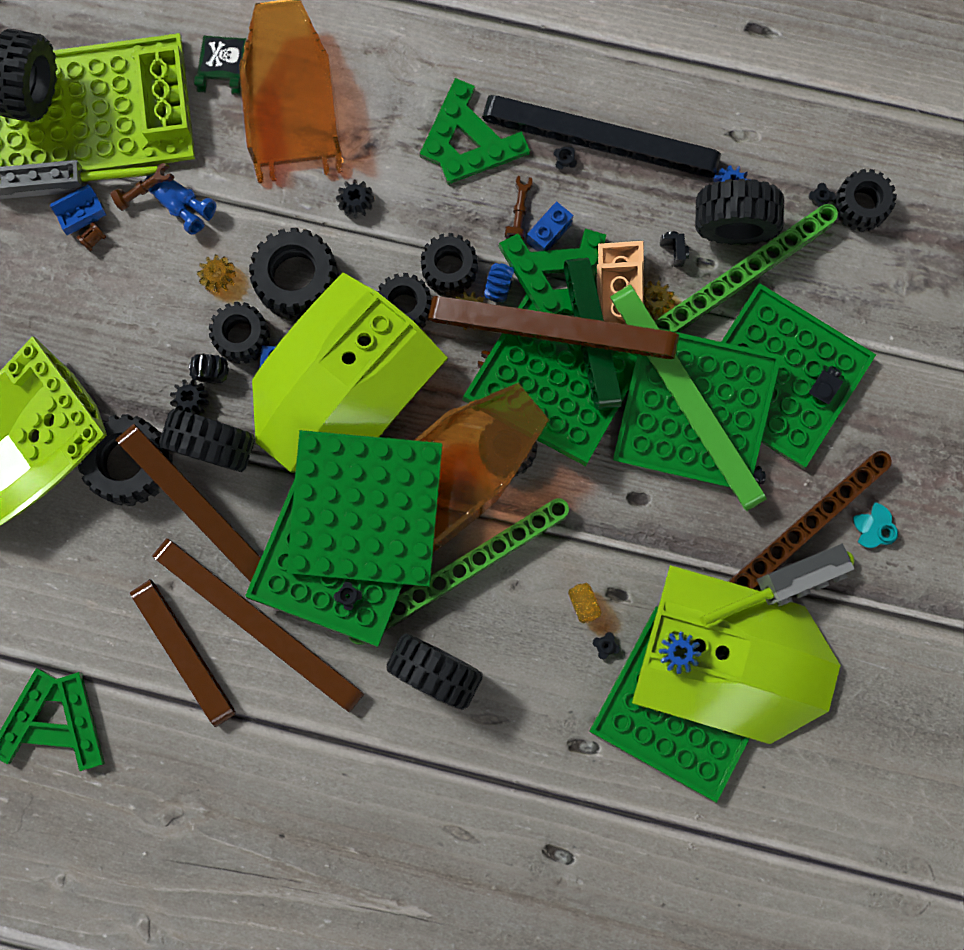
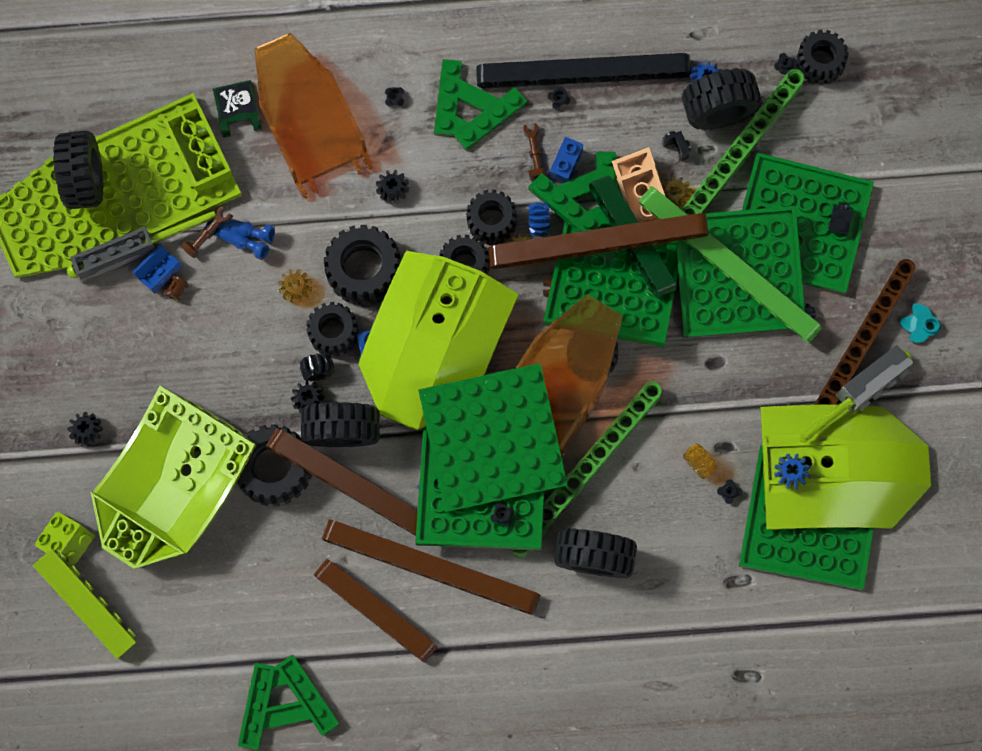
camera: 15 degrees left, 5 degrees down
none -> black plate [385,87,404,107]

